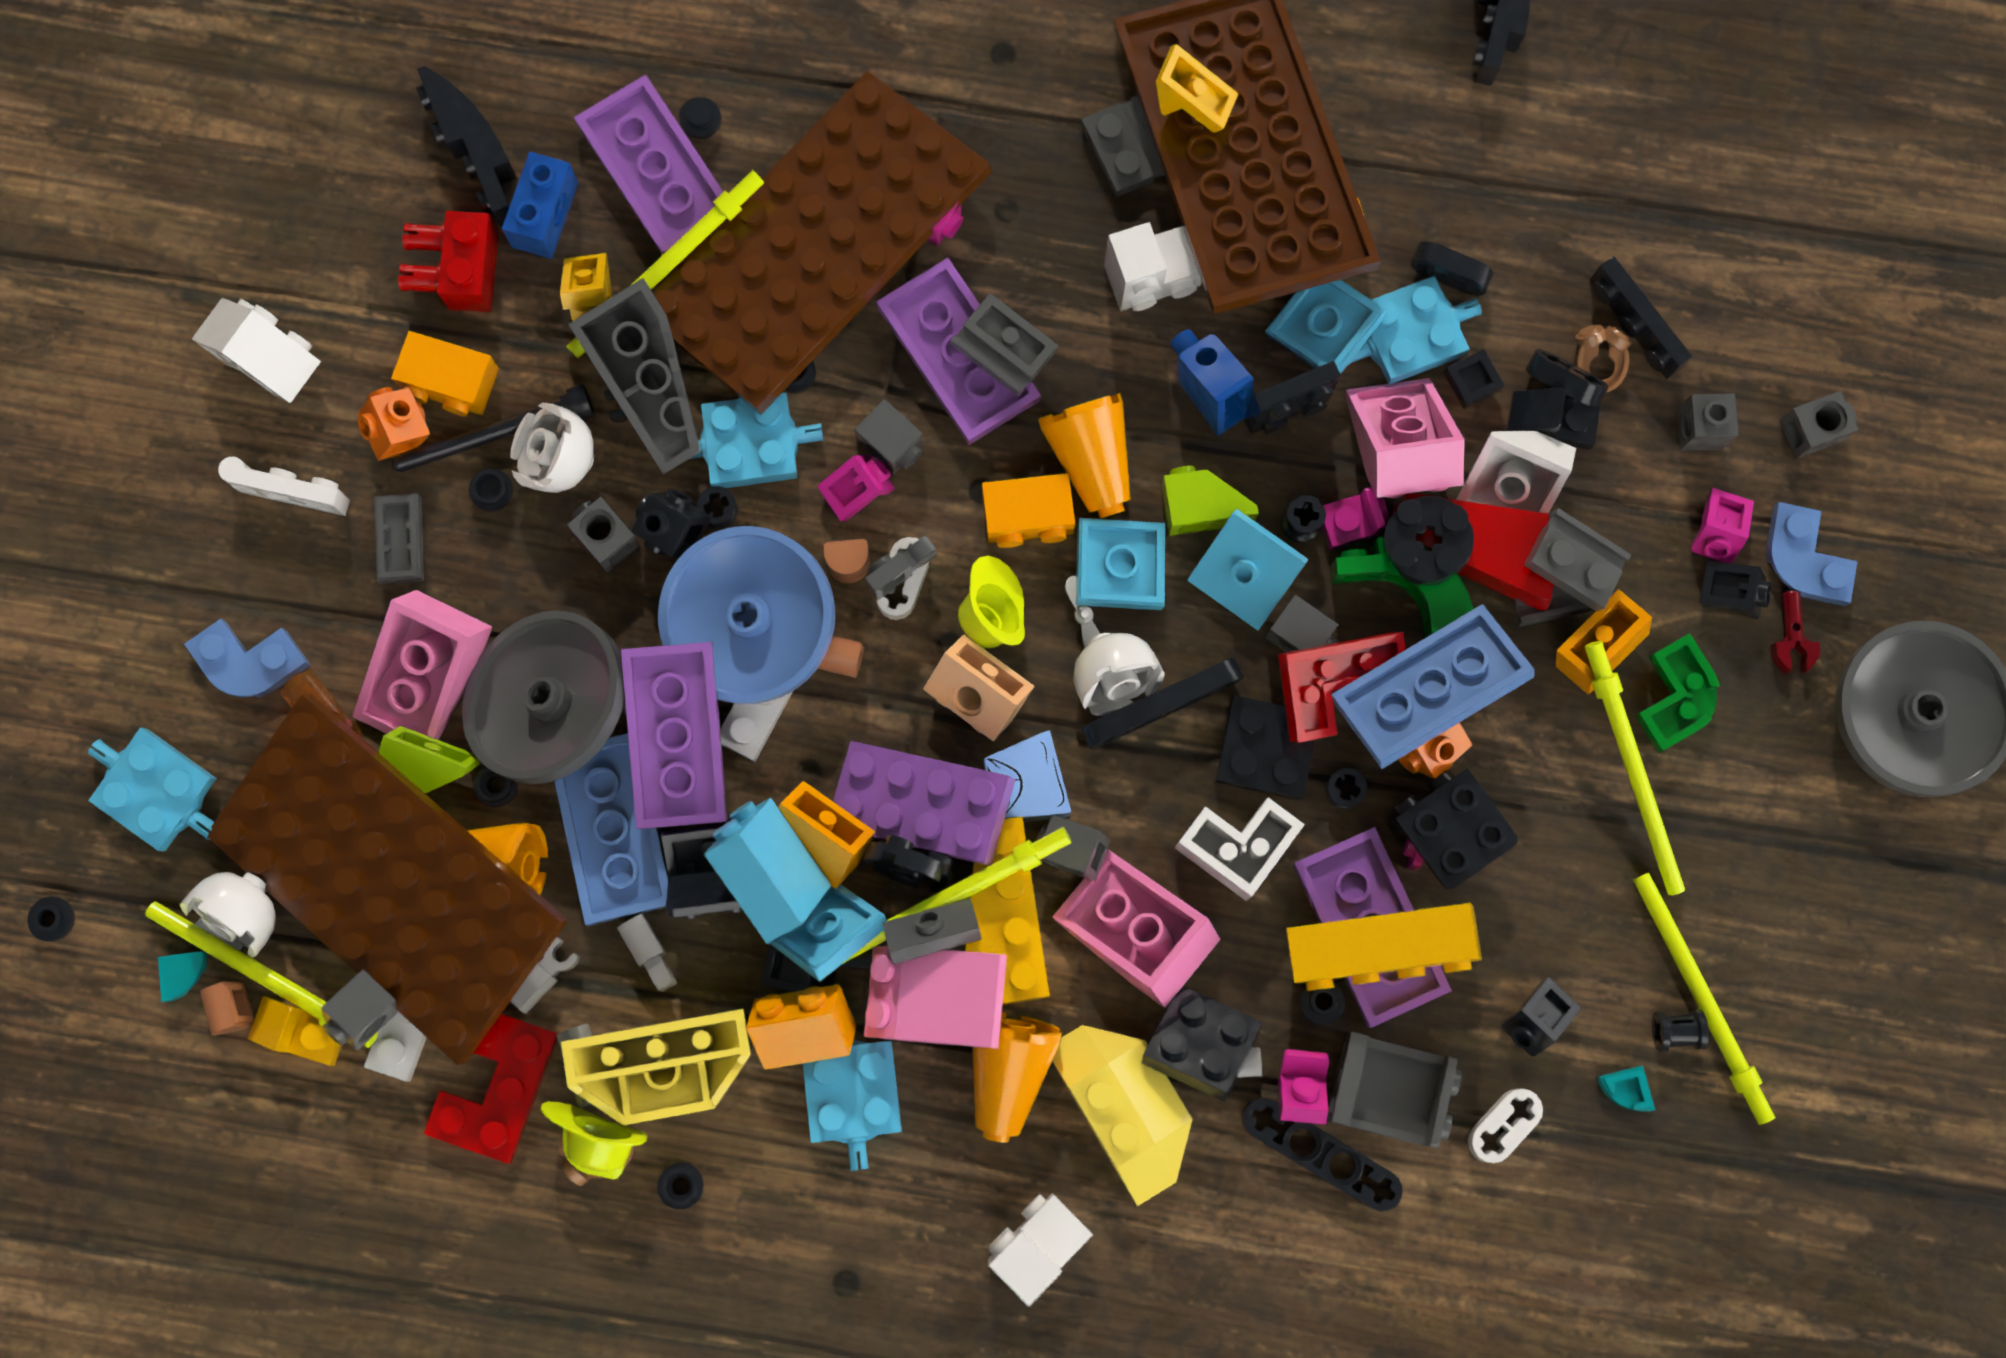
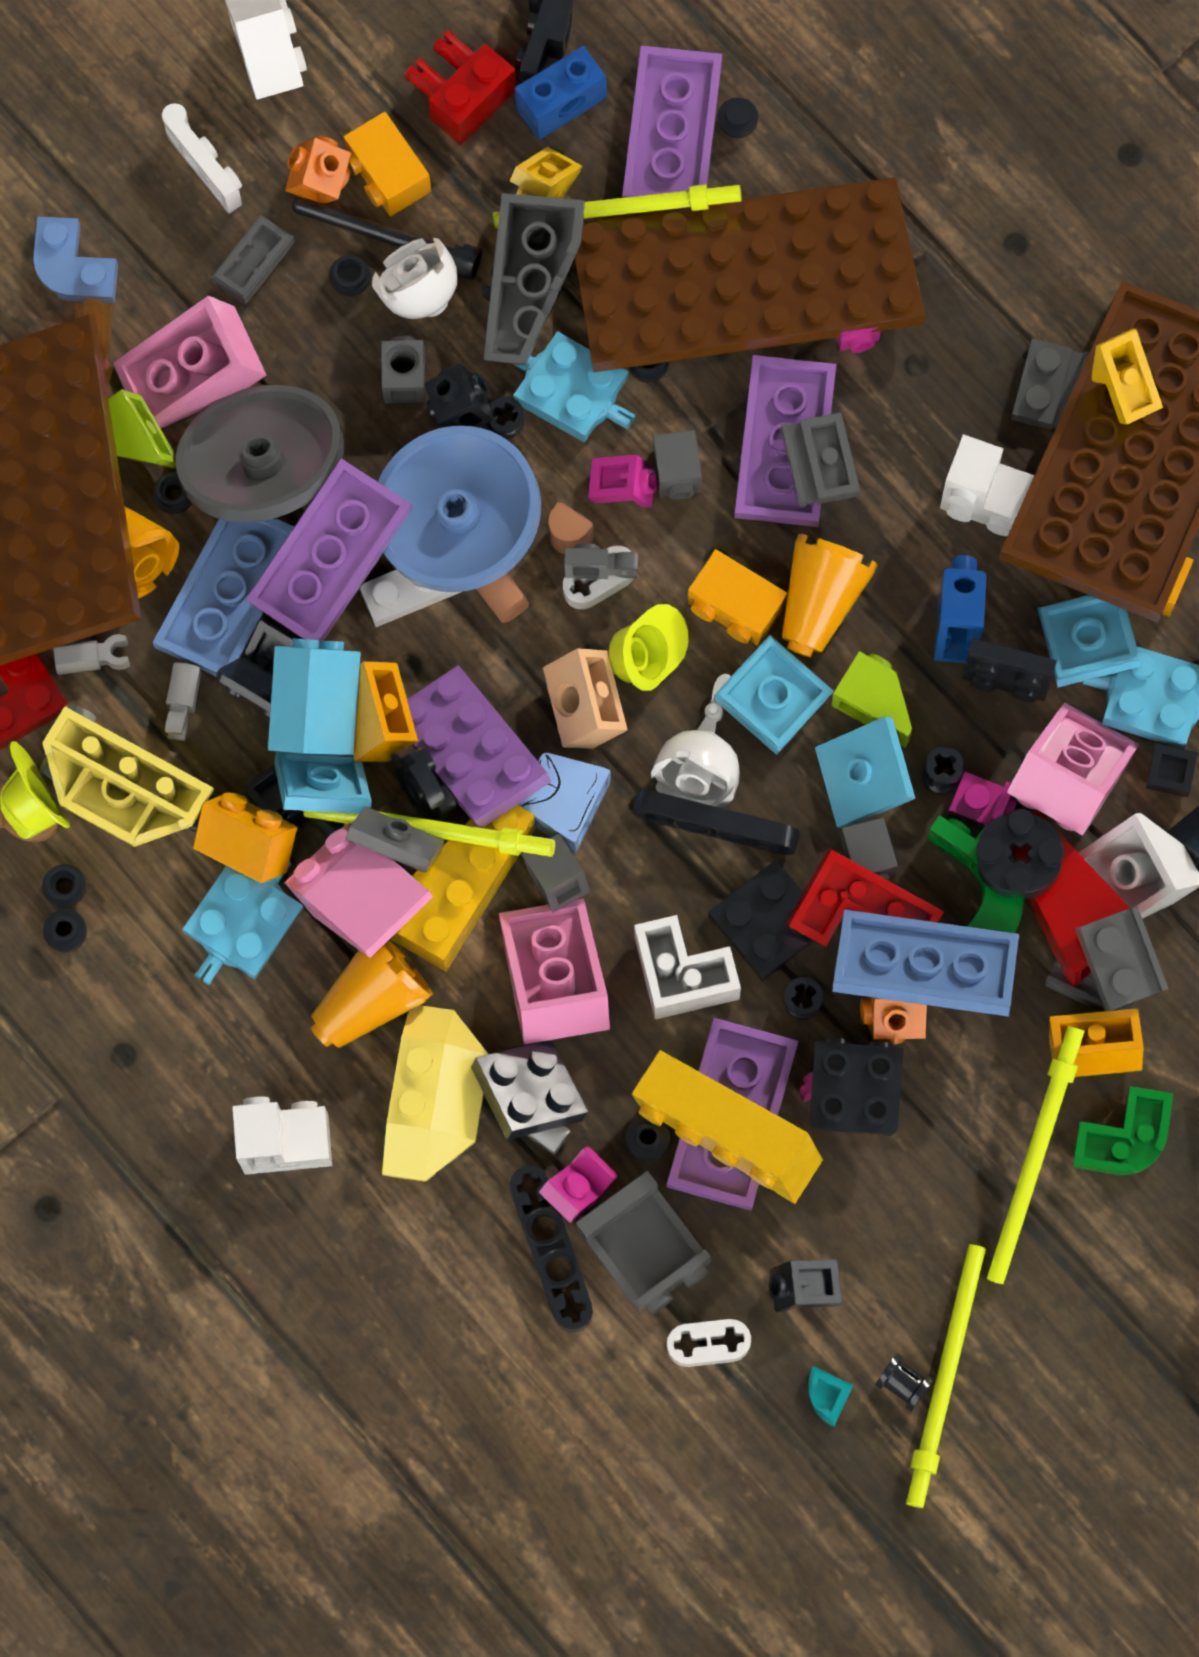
camera: 45 degrees right, 5 degrees down
none -> black plate [43,909,87,953]

